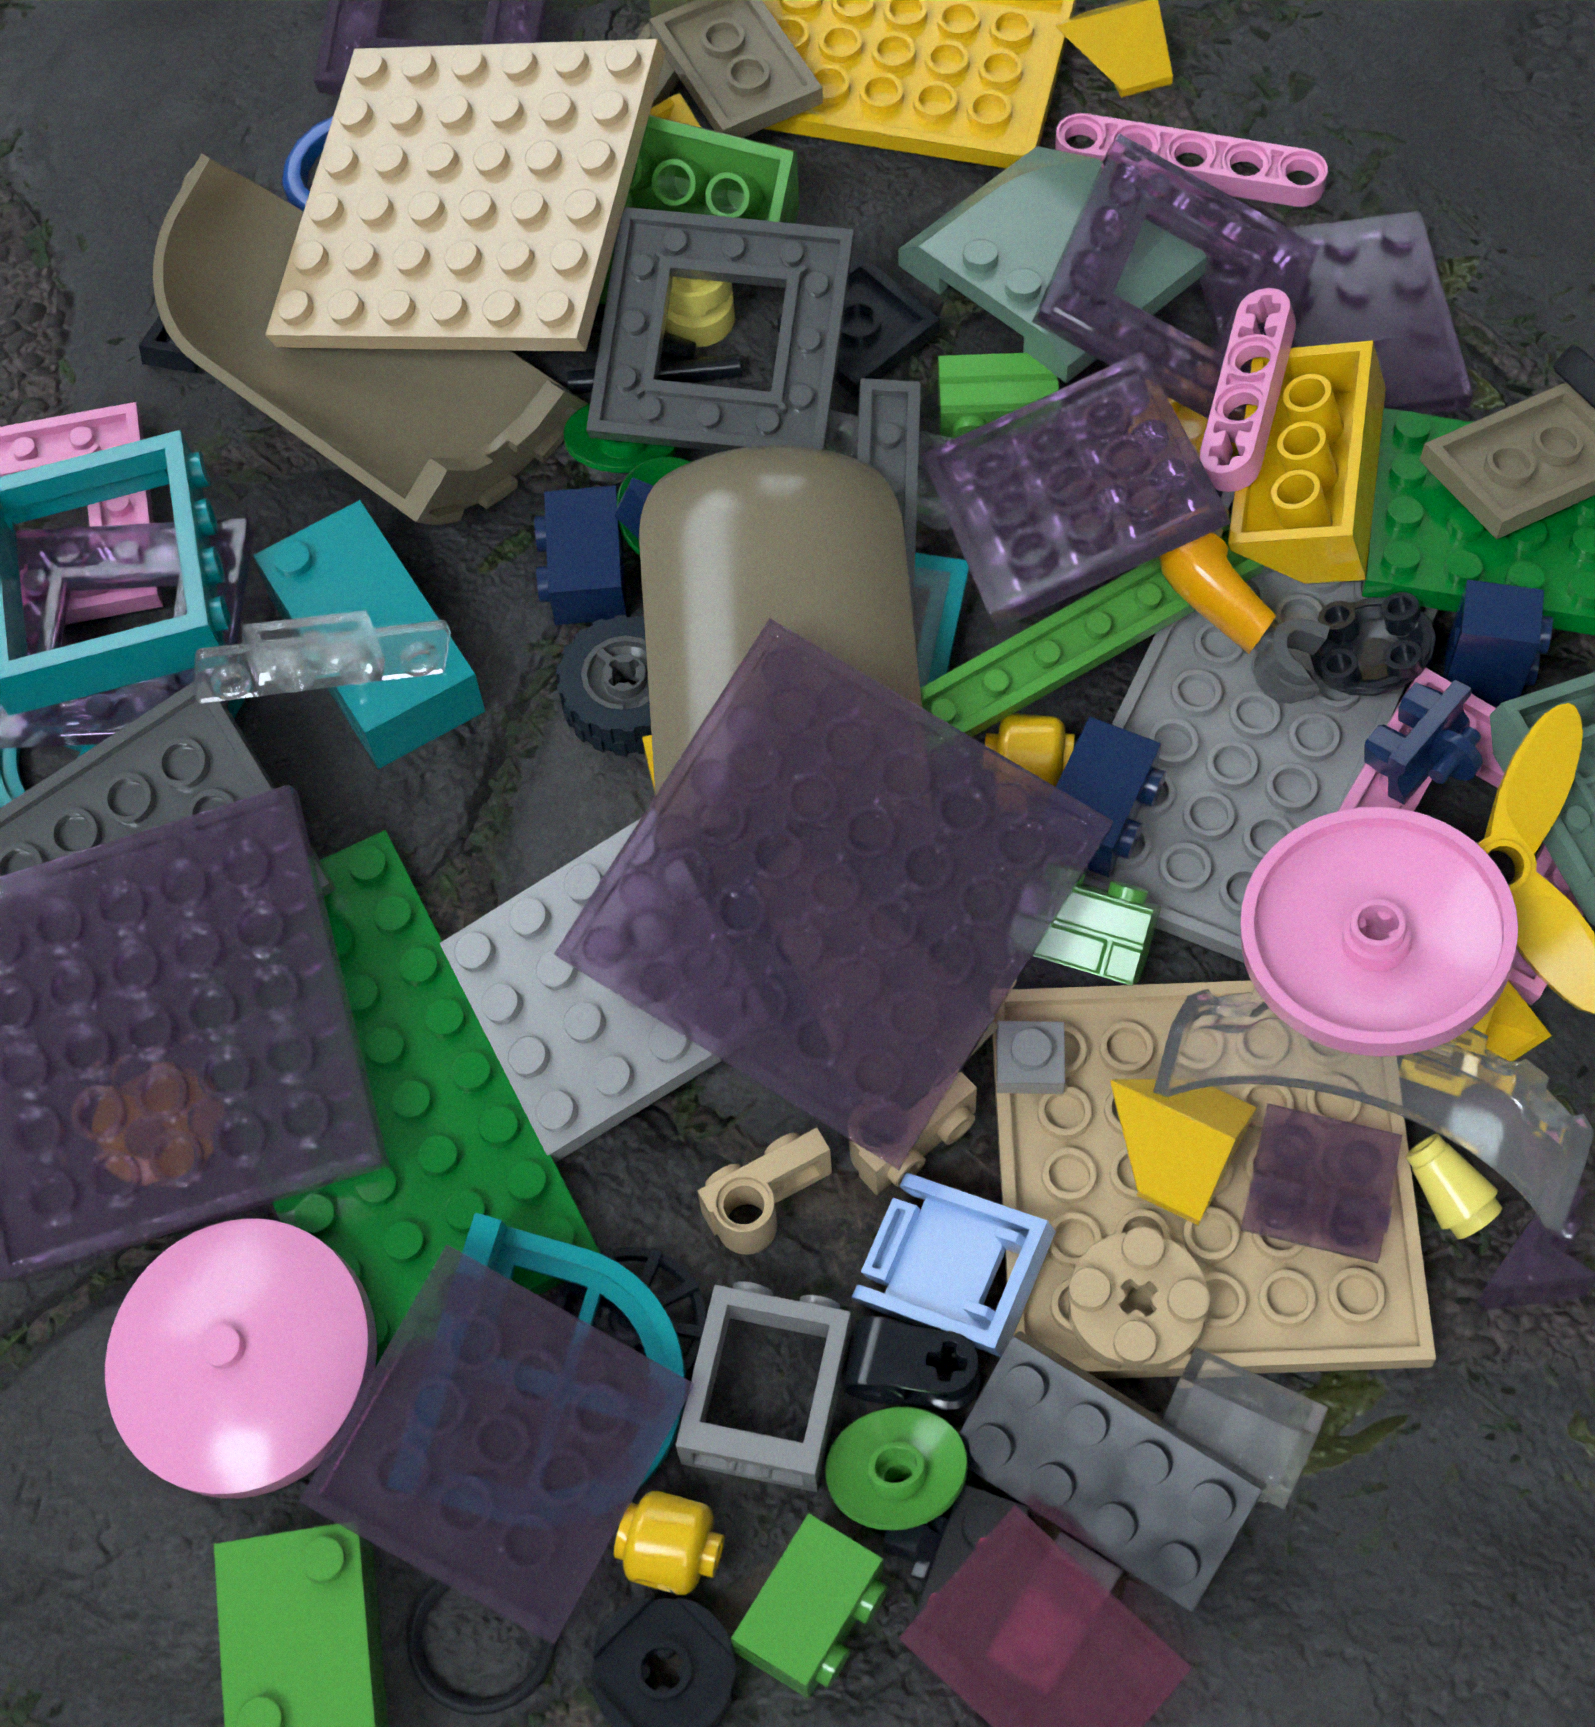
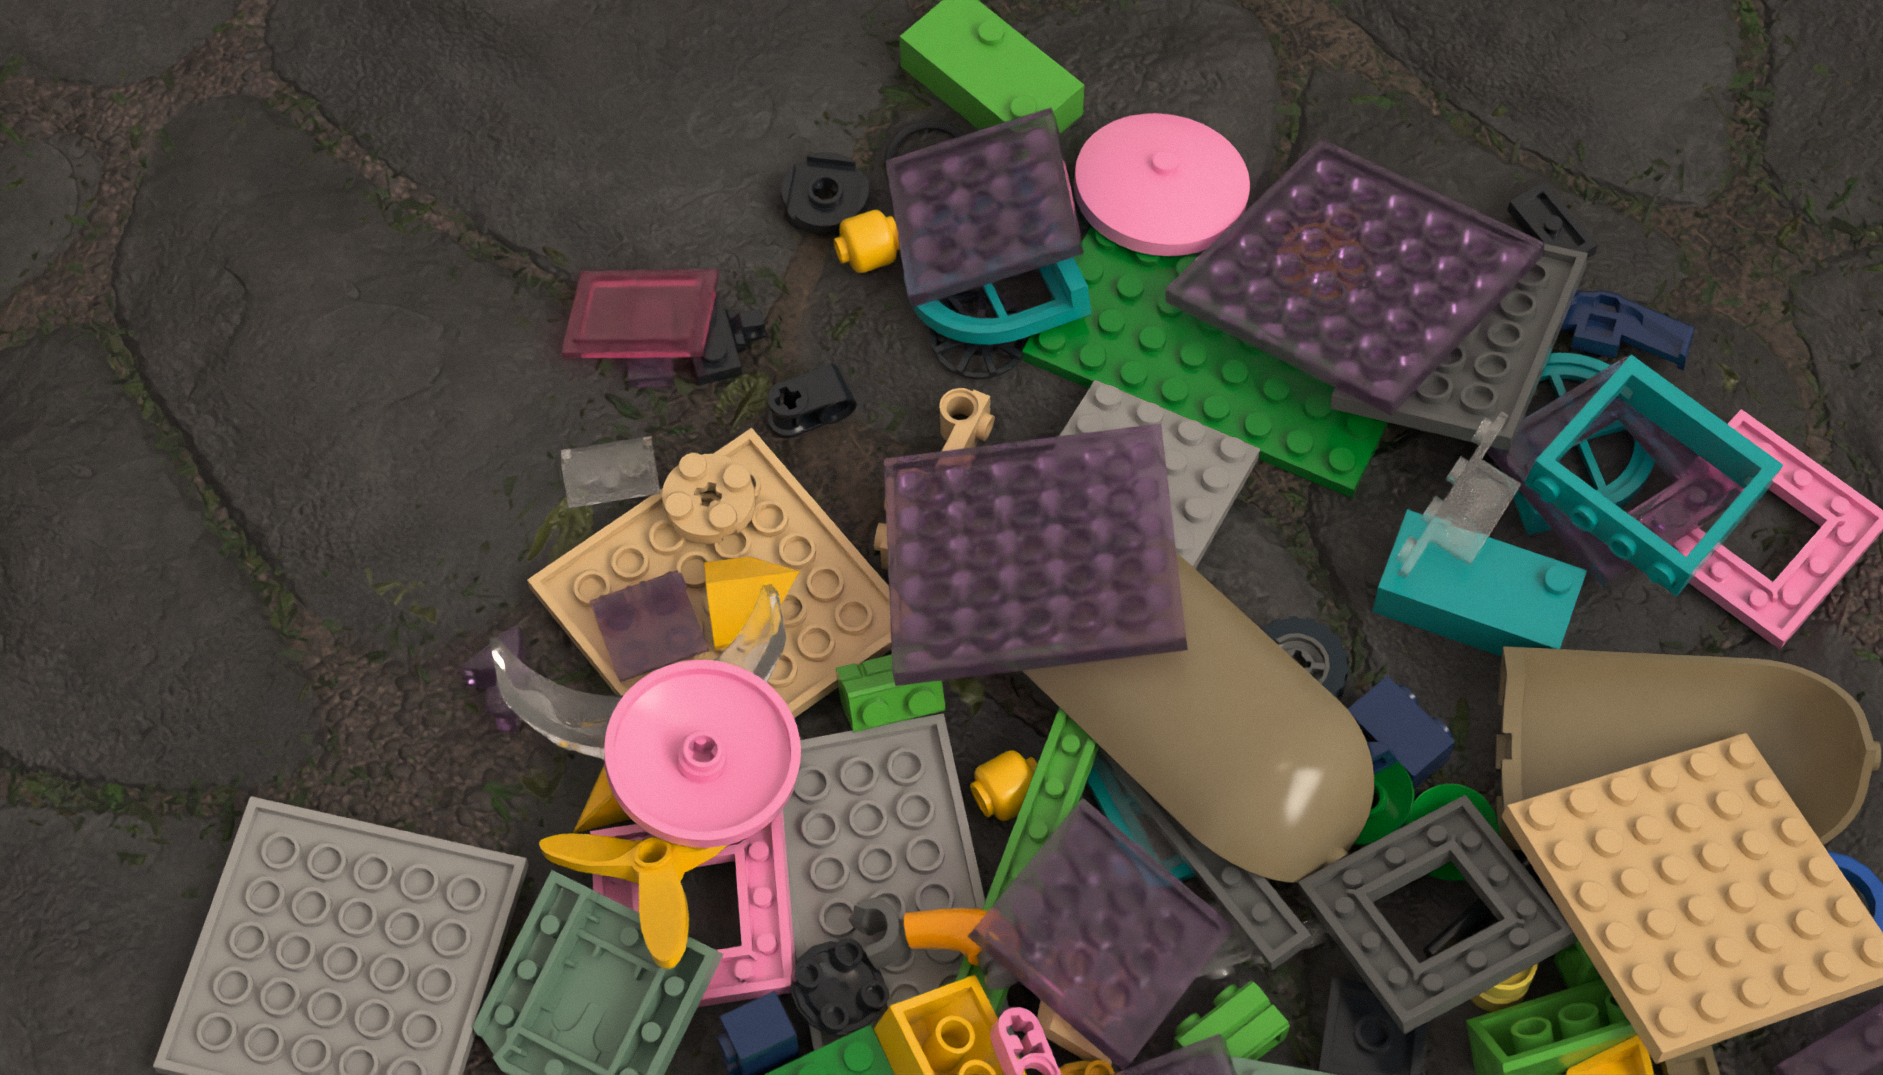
camera: 140 degrees right, 0 degrees up
light grey window [676,1282,852,1492] -> none
bright green brick [731,1513,888,1700] -> none
bright green dish [825,1407,968,1530] -> none
light blue container [851,1173,1056,1357] -> none
black plate [959,1331,1267,1612] -> none
light grey plate [996,1021,1065,1094] -> none
dark blue brick [1037,716,1166,878] -> none
dark blue hips [1364,680,1483,805] -> none
light yellow cone [1405,1133,1502,1239] -> none

